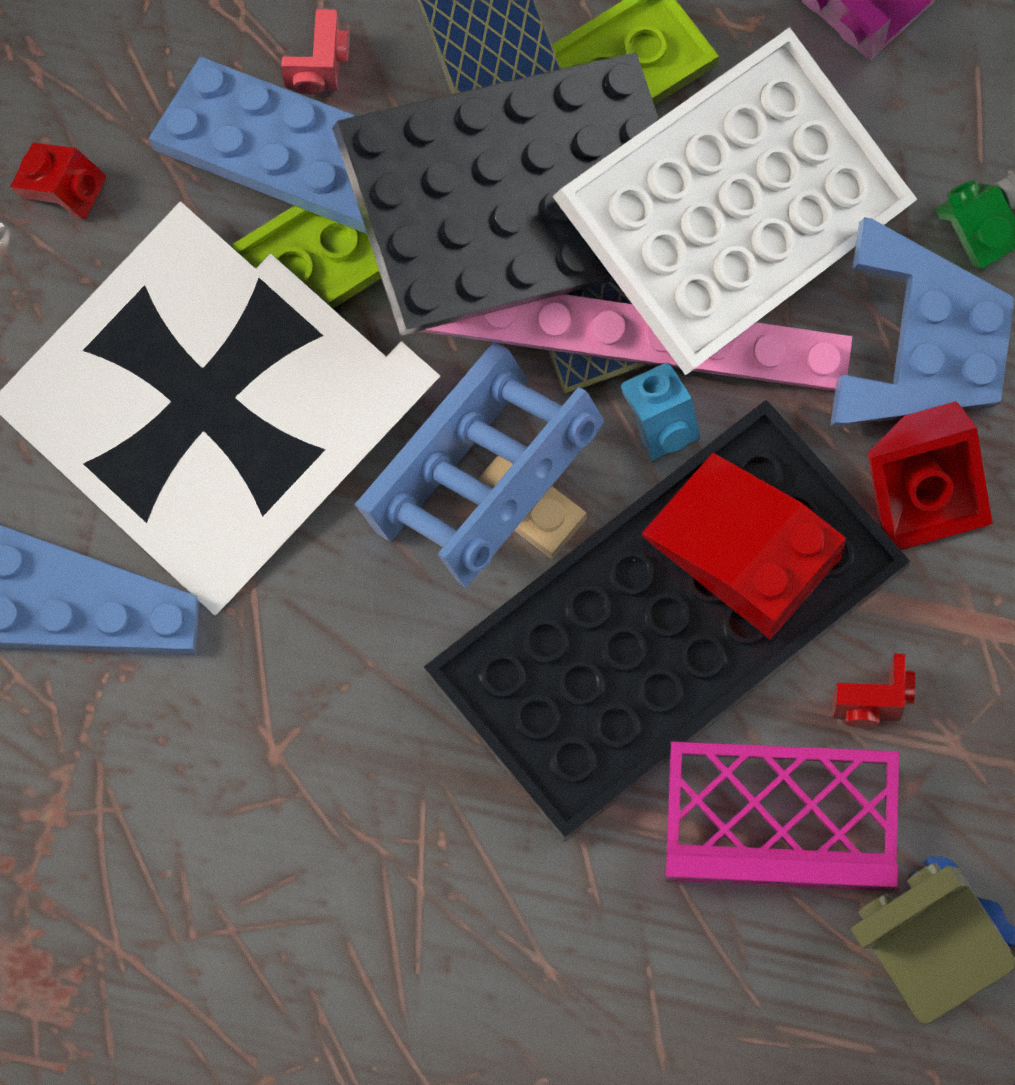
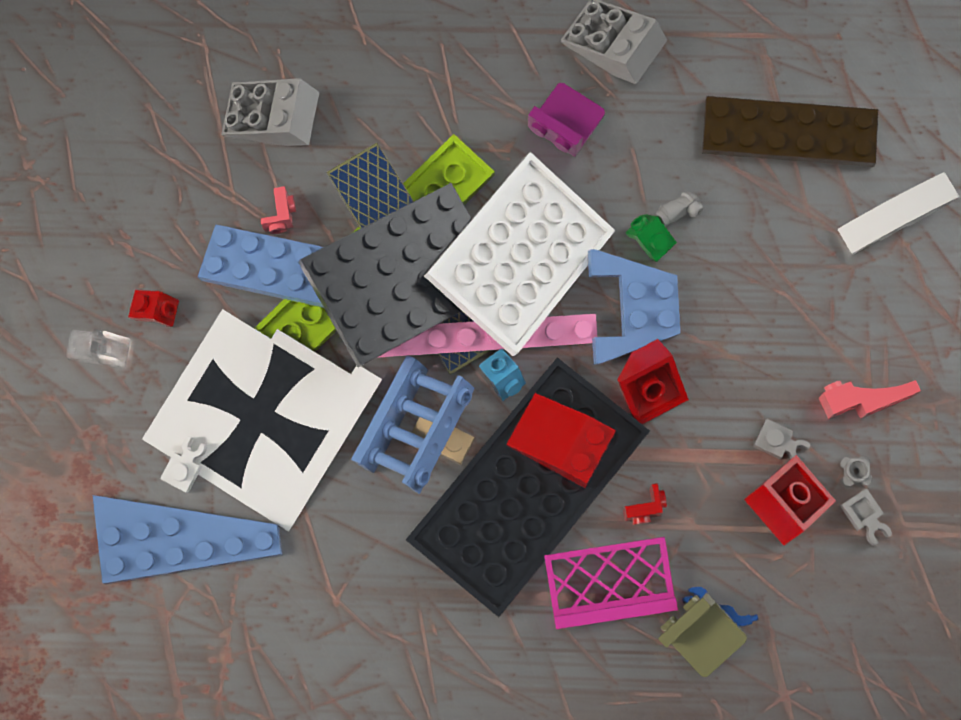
camera: 10 degrees left, 5 degrees up
none -> white plate [160,436,207,493]

